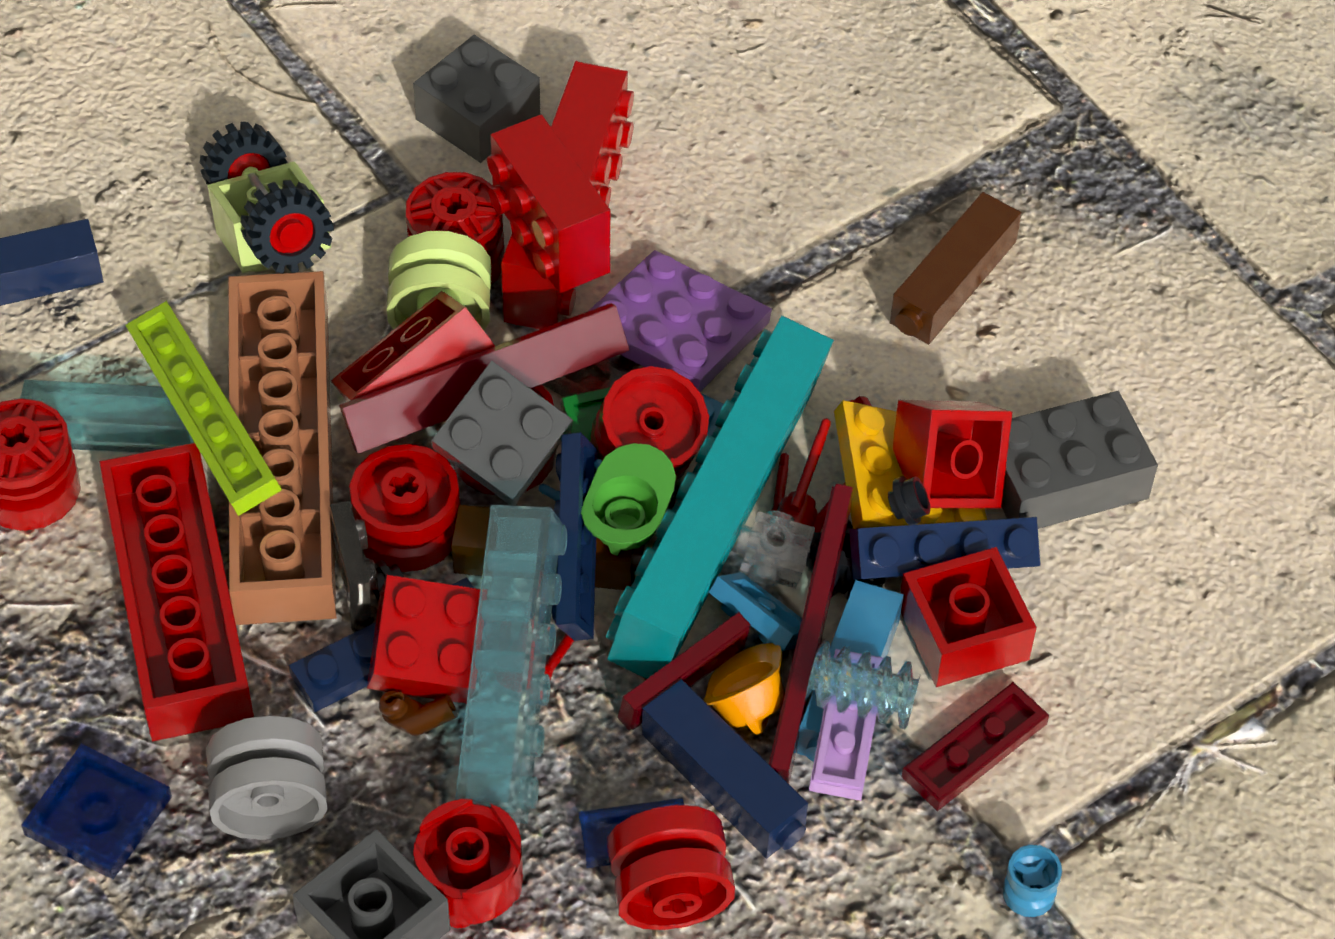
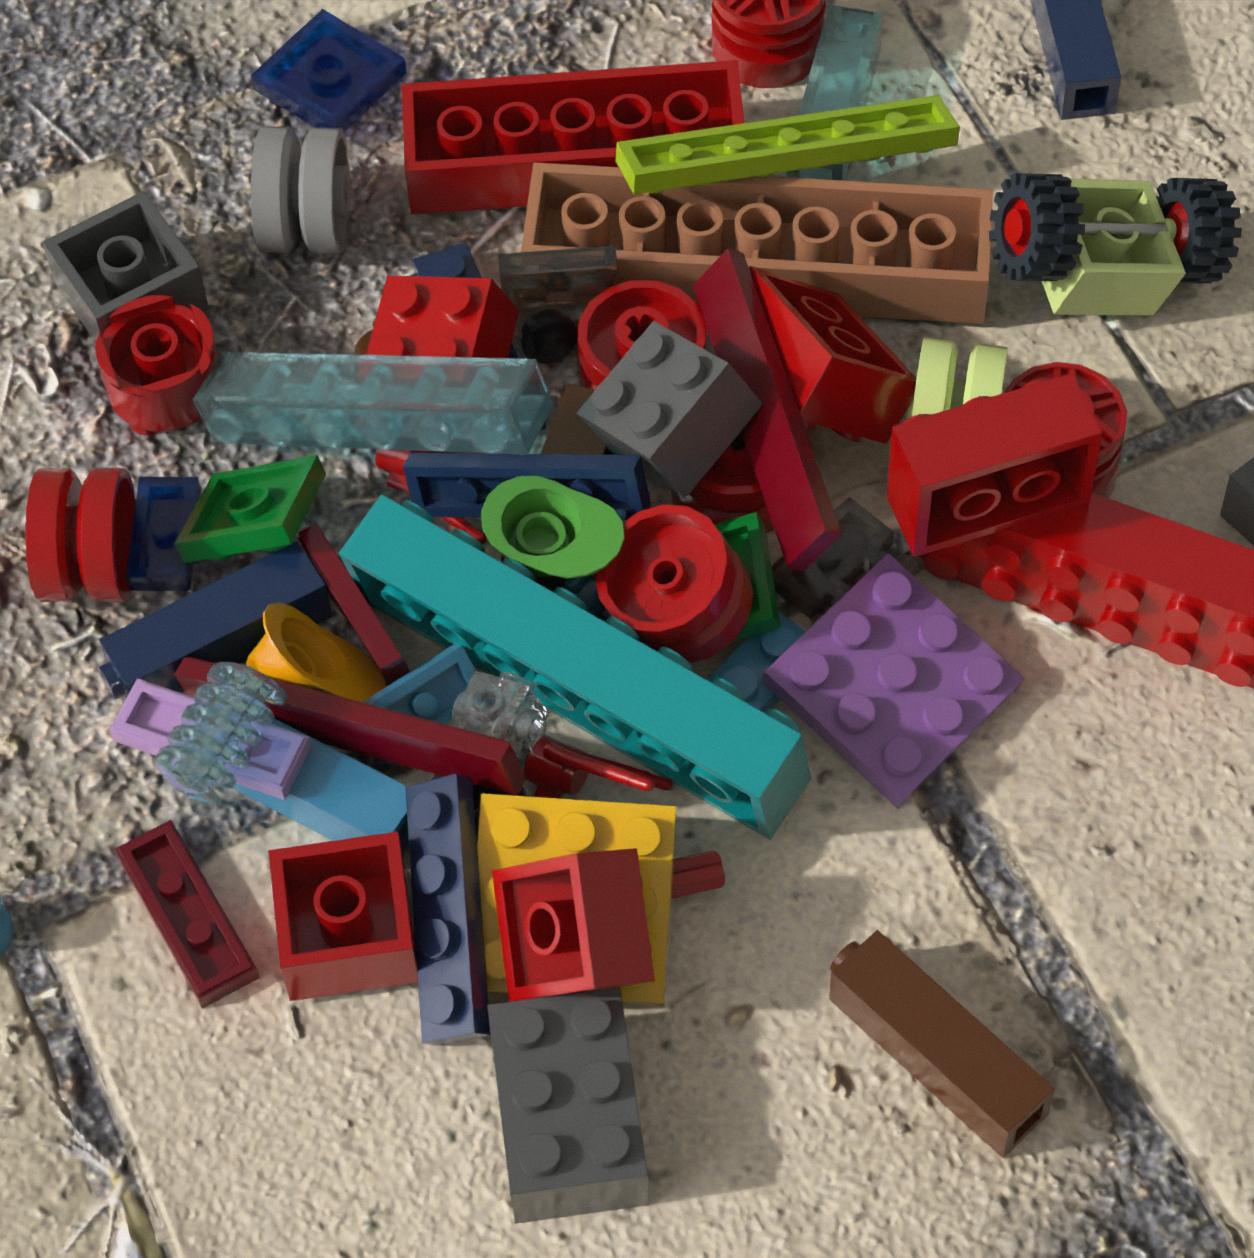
camera: 105 degrees right, 5 degrees up
black plate [888,476,930,526] -> none
none -> green plate [174,455,326,563]

